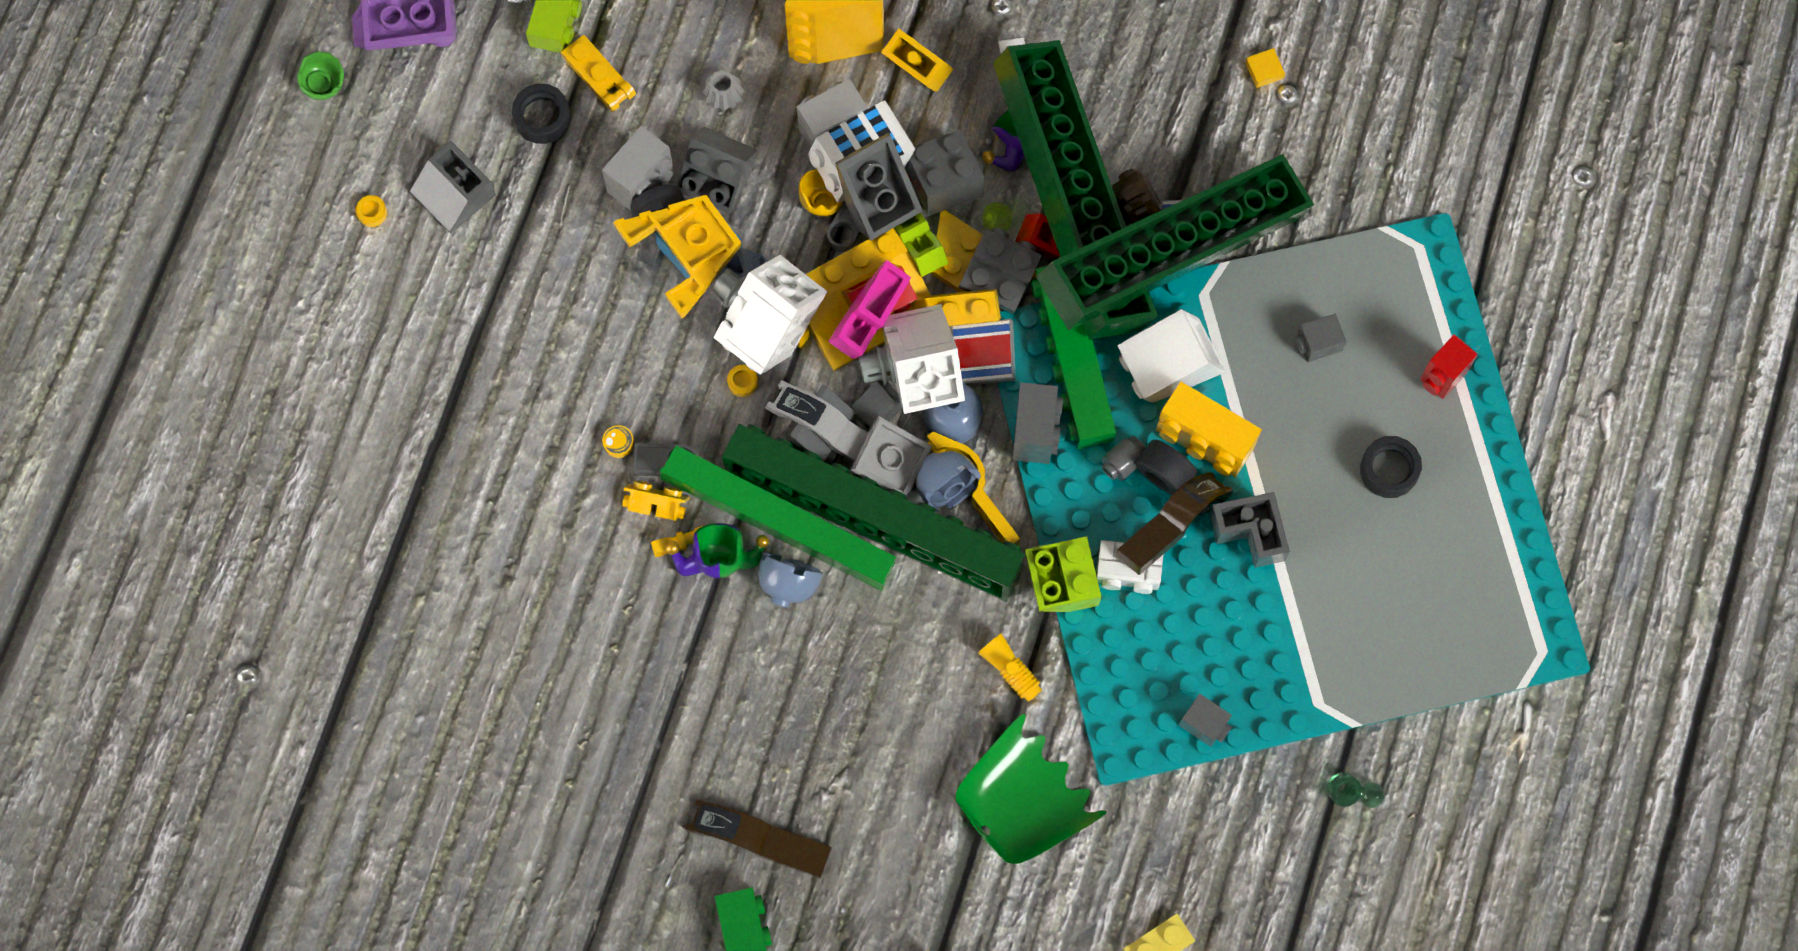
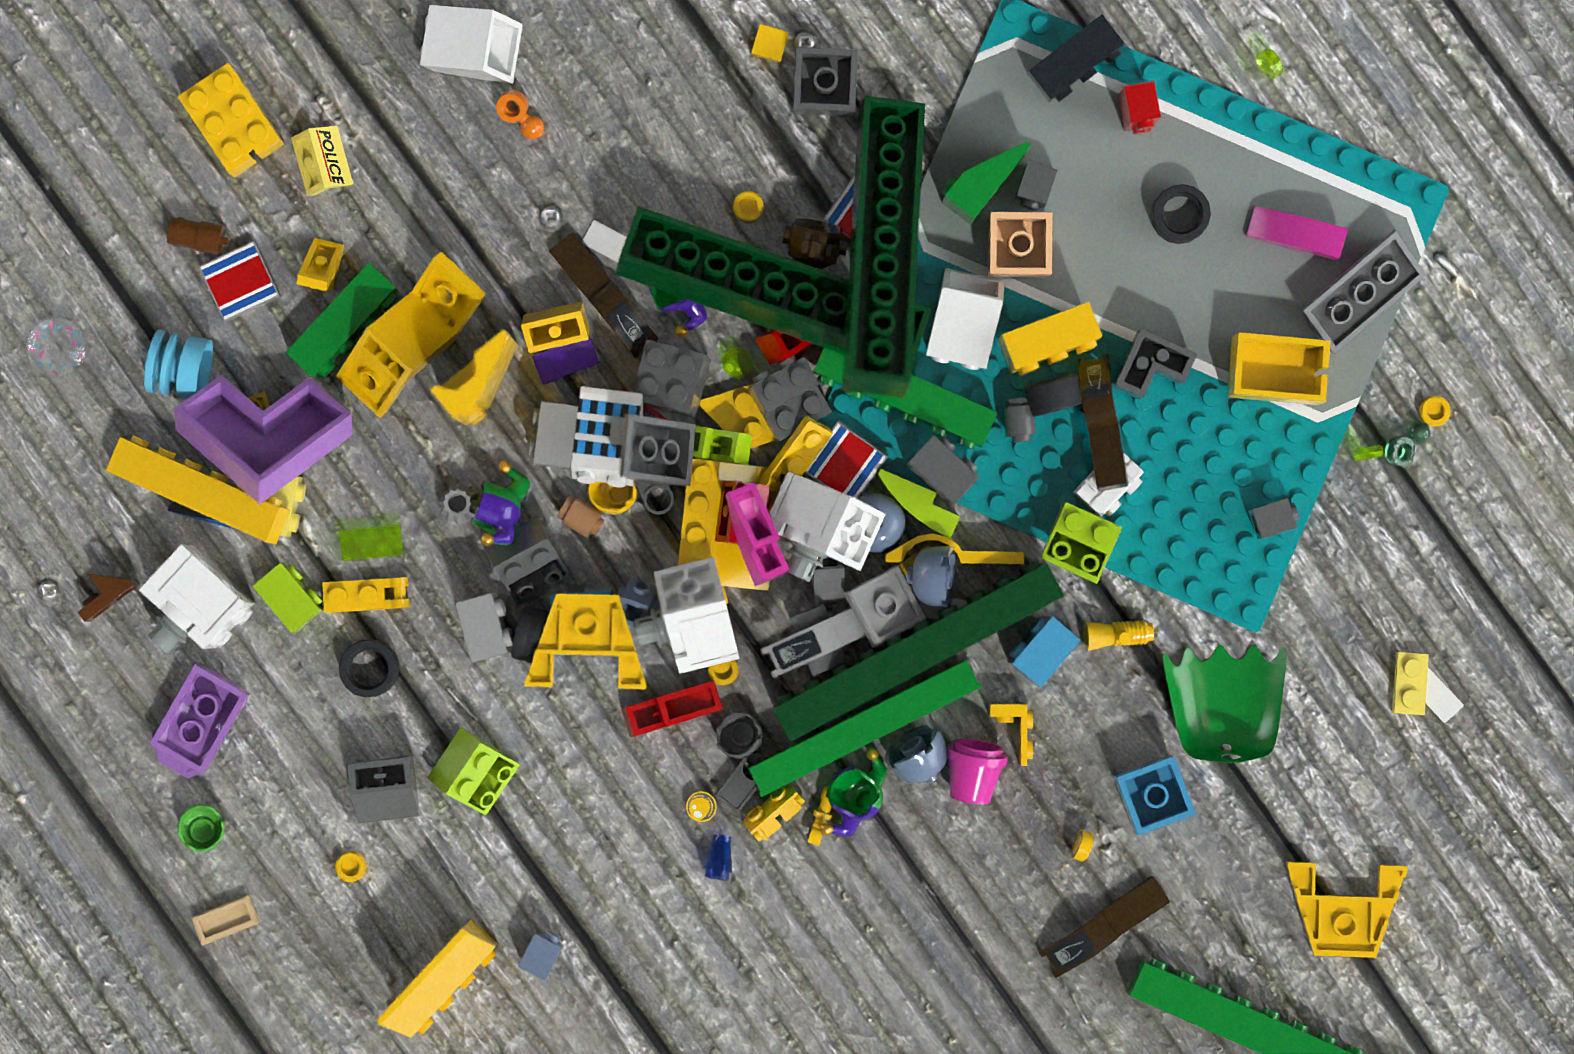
camera: 60 degrees left, 15 degrees up
none -> tan tile [191,894,261,946]
none -> clear neon green tile [339,525,404,561]
none -> yellow piece [376,919,498,1038]
none -> lime slope [427,727,520,815]
none -> piece [473,460,530,546]
none -> sand blue brick [518,929,564,981]
none -> dark purple tile [532,336,600,385]
none -> dark brown piece [549,232,659,358]
none -> medium nougat brick [557,496,605,538]
none -> red slope [621,680,723,737]
none -> clear blue cone [702,834,733,880]
none -> dark grey hair [716,711,763,759]
none -> yellow tile [733,191,764,222]
none -> dark grey brick [793,47,858,117]
none -> lime slope [877,469,960,539]
none -> green slope [942,141,1031,225]
none -> dark pink piece [947,739,1008,804]
none -> light nougat brick [987,212,1052,278]
none -> yellow bracket [988,703,1033,766]
none -> dark azure brick [1008,616,1081,688]
none -> black brick [1027,14,1124,103]
none -> yellow tile [1071,829,1094,862]
none -> dark azure brick [1113,754,1196,836]
none -> yellow piece [1227,332,1330,405]
none -> dark pink slope [1246,206,1348,261]
none -> clear neon green tile [1256,48,1284,80]
none -> dark grey slope [1301,229,1426,354]
none -> clear neon green tile [1352,445,1384,462]
none -> yellow tile [1418,396,1451,427]

